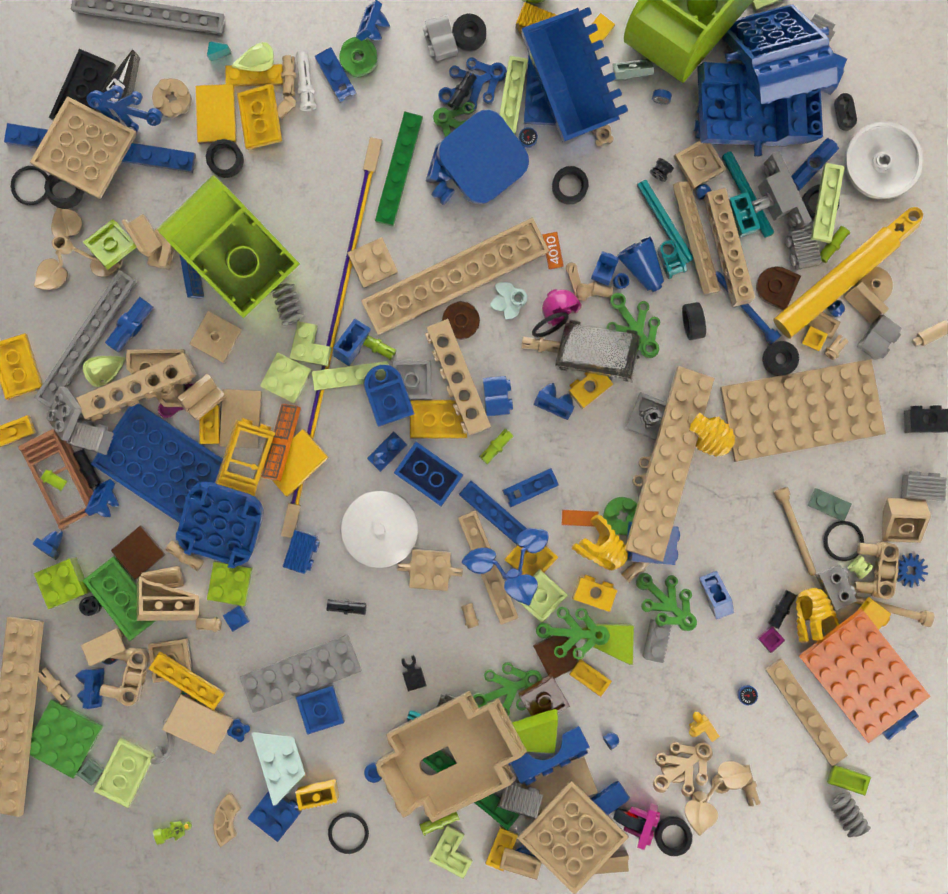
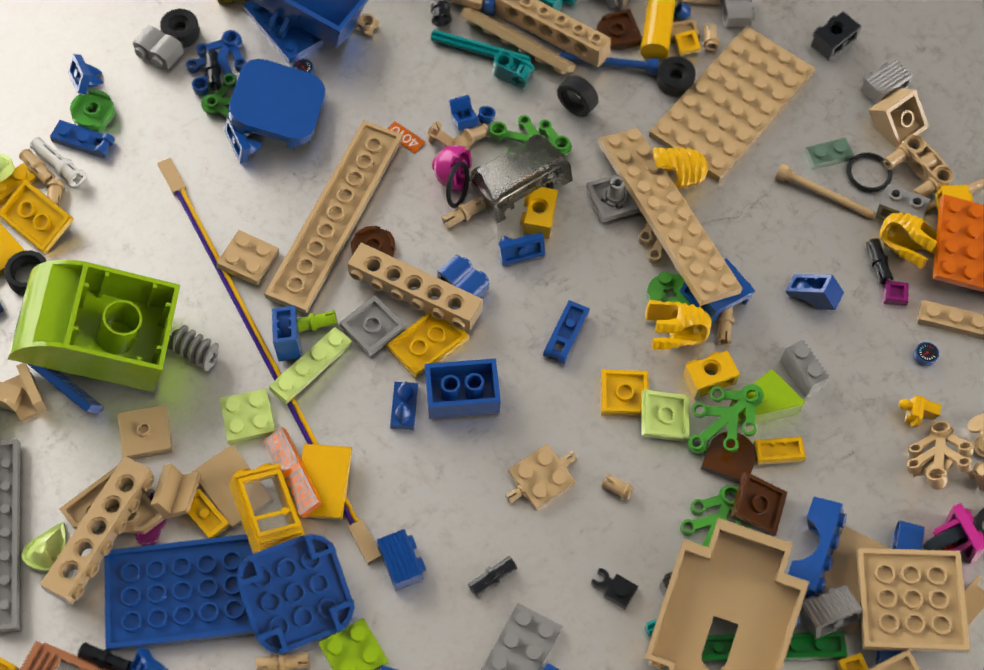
camera: 40 degrees left, 25 degrees down
light grey plate [47,387,86,441] -> none
light grey brick [66,419,114,455] -> none
blue piece [105,297,154,353] -> none
yellowish green plate [290,321,331,366] -> none
white dish [341,491,418,568] -> none
blue plate [364,365,415,427] -> none
green plate [375,111,423,227] -> none
blue wheel [431,181,455,205] -> none
tan plate [458,510,519,625] -> none
blue tile [459,481,527,545] -> none
blue plant [462,528,549,606] -> none
lime pin [479,429,514,464] -> none
light aqua plate [490,282,527,319] -> none
yellowish green plate [500,56,528,135] -> none
lime slope [512,709,558,753] -> none
black tyre [552,166,589,204] -> none
orange sticker [562,510,599,527] -> none
blue hinge [603,733,619,750] -> none
blue cone [617,236,664,292] -> none
bright green plant [636,573,697,631] -> none
yellowish green wheel [848,555,873,579] -> none
blue gear [897,553,928,588] -> none

